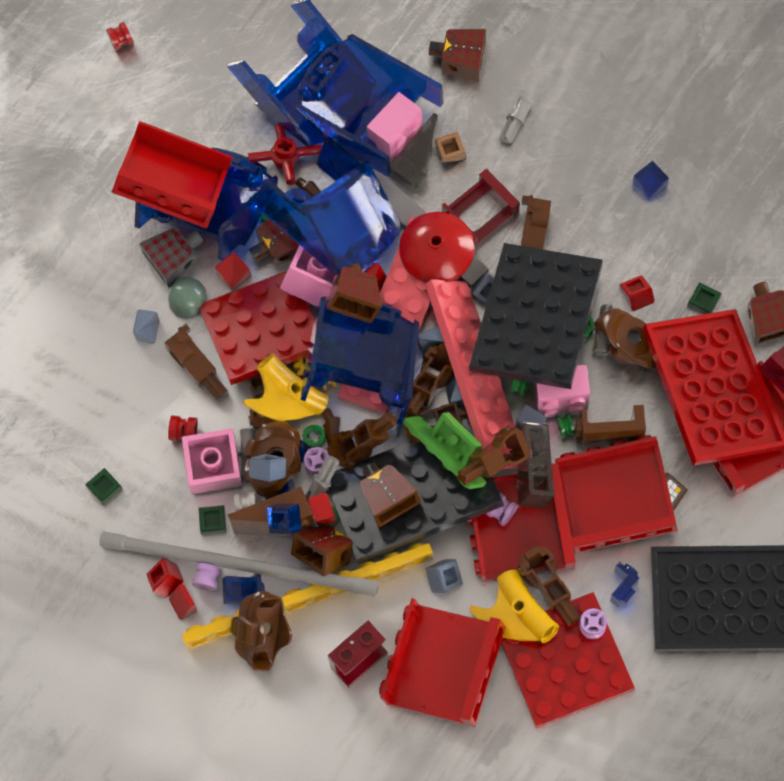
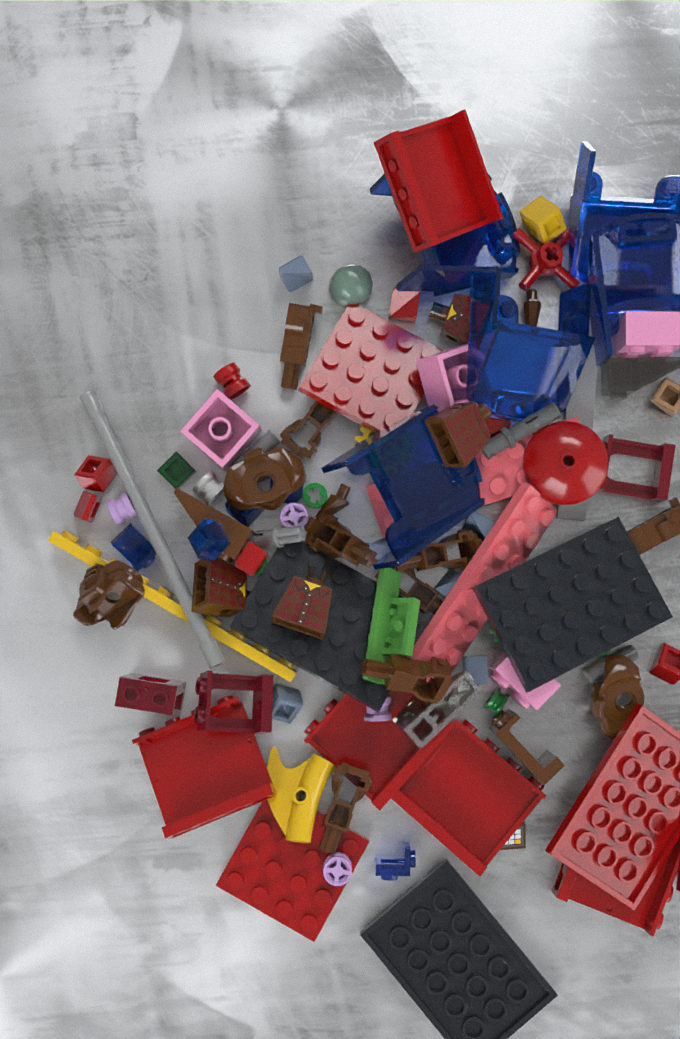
camera: 45 degrees right, 15 degrees up
dark green tile [85,468,122,505] -> none
red wheel [106,21,134,51] -> none
dark grey torso [139,227,203,288] -> none
yellow pin [243,354,328,421] -> none
sand blue slope [249,454,286,482] -> none
sand blue slope [471,271,494,305] -> none
none -> dark red panel [194,670,274,734]
none -> dark grey pin [481,402,561,460]
none -> yellow brick [519,195,567,244]

